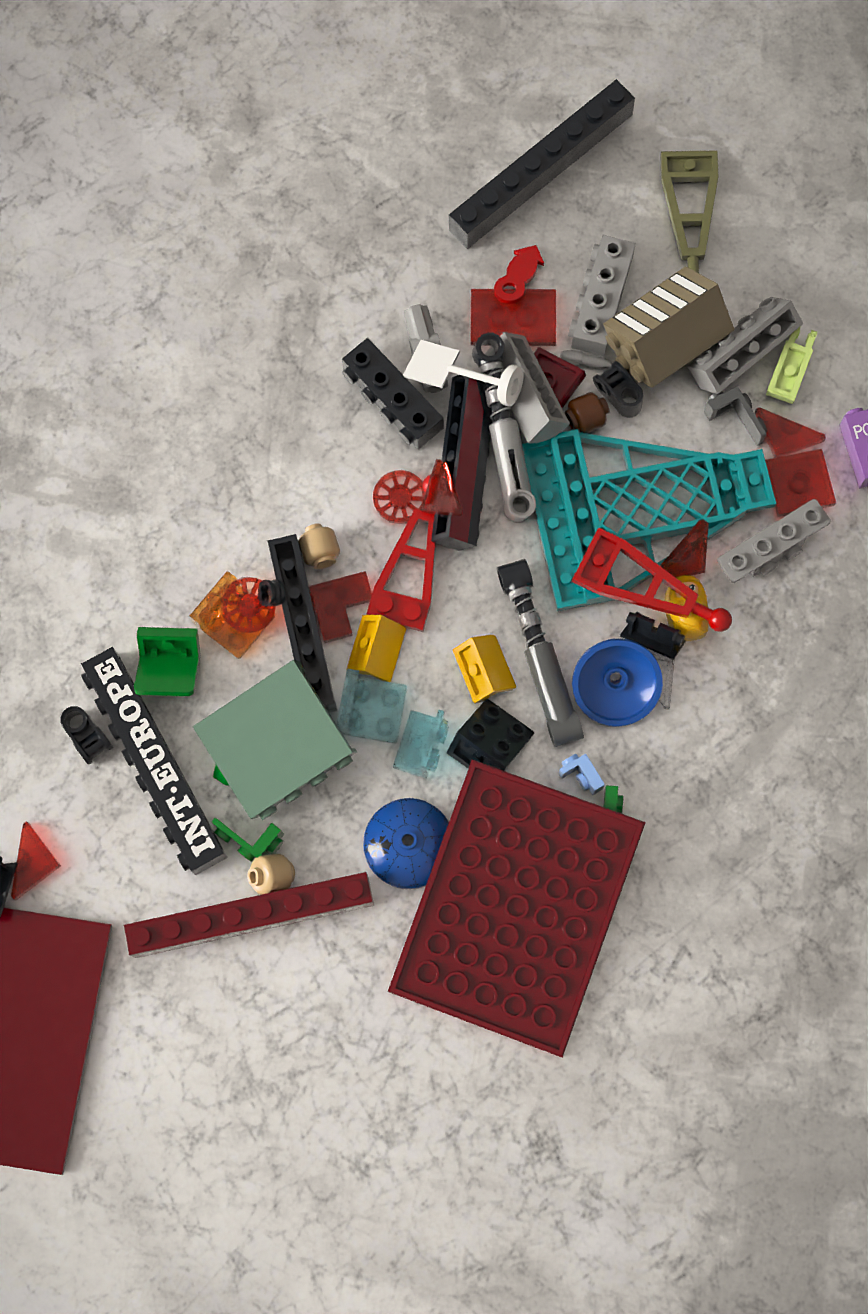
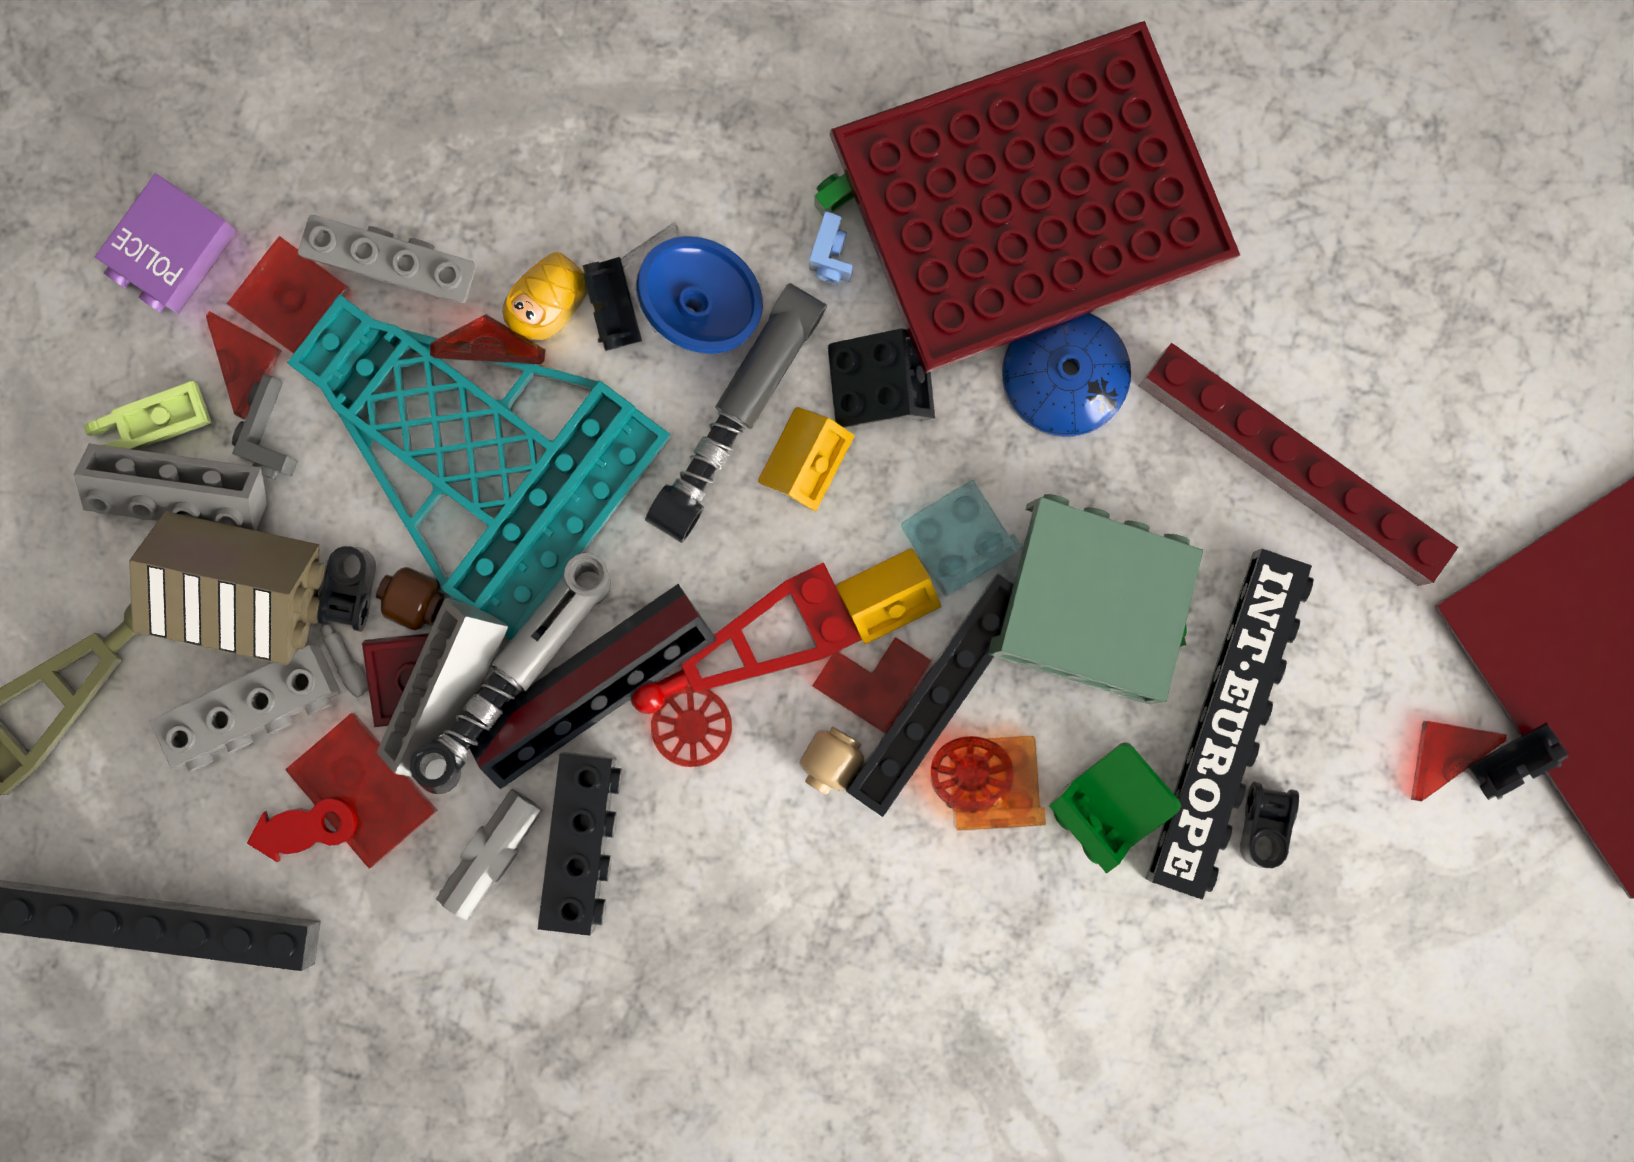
camera: 135 degrees left, 10 degrees up
green bracket [212,818,284,862] -> none
tan head [248,854,295,895] -> none
black bush [258,579,285,607] -> none
clear light blue bracket [393,709,449,779] -> none
white piece [403,340,524,406] -> none
clear red tile [420,459,463,516] -> none
red plate [572,527,732,632] -> none

